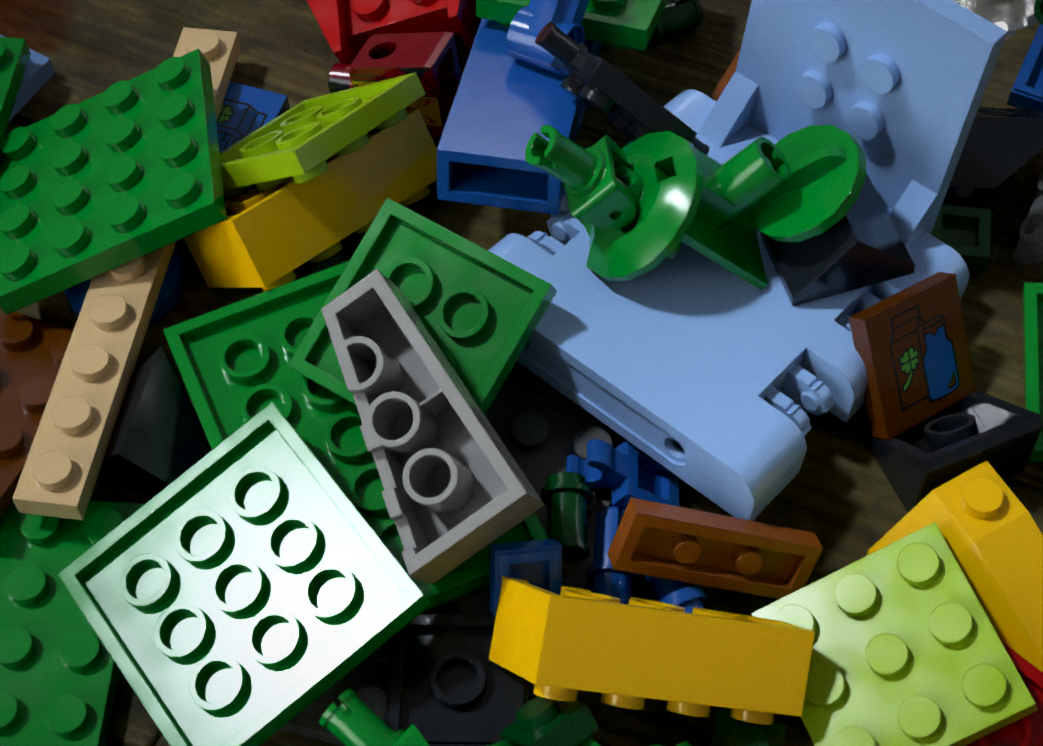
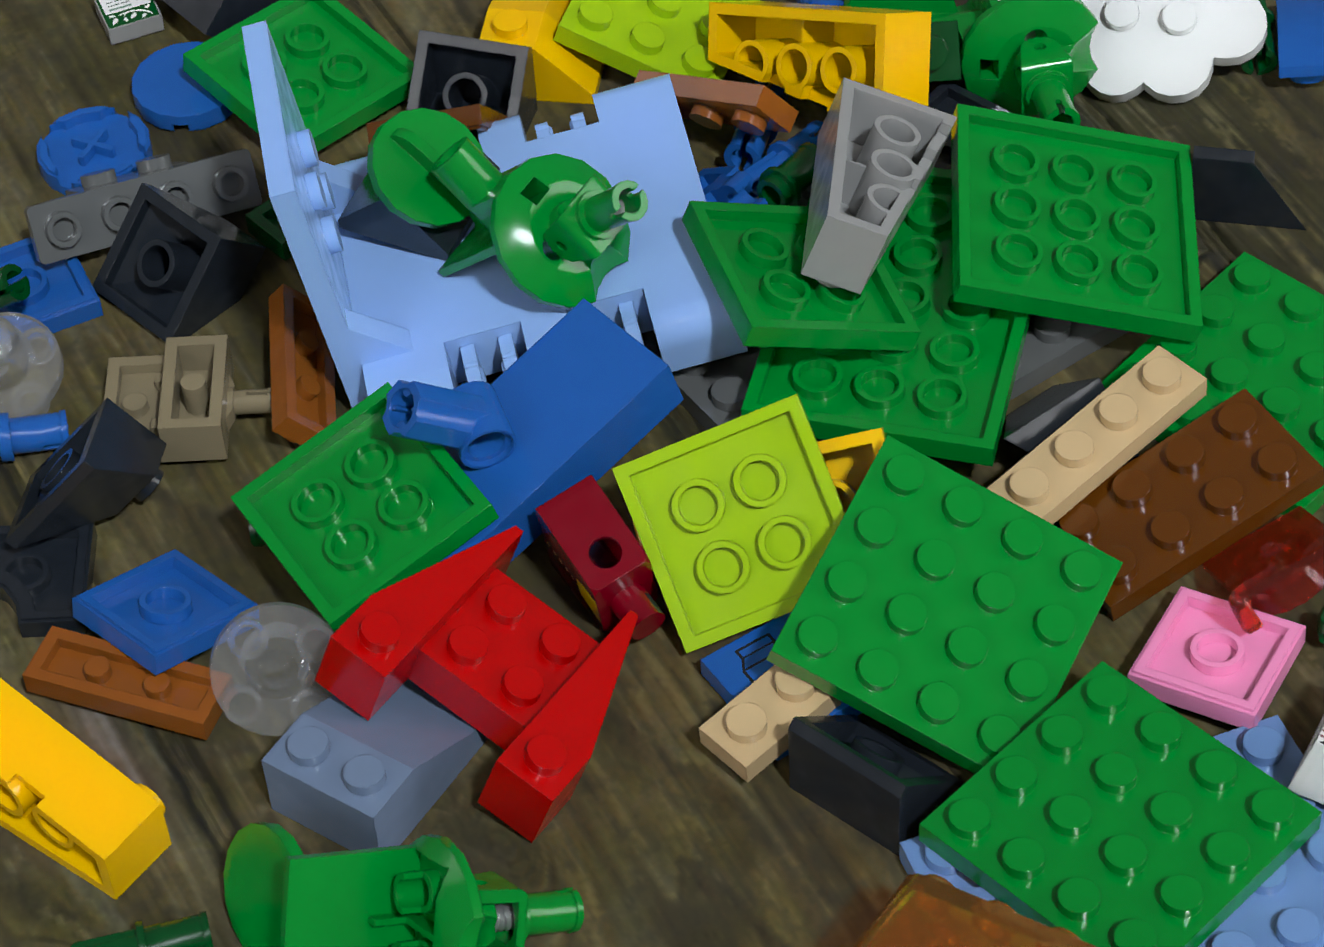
camera: 140 degrees left, 10 degrees down
black plate [535,22,710,155] -> none
none -> black slope [788,715,964,856]

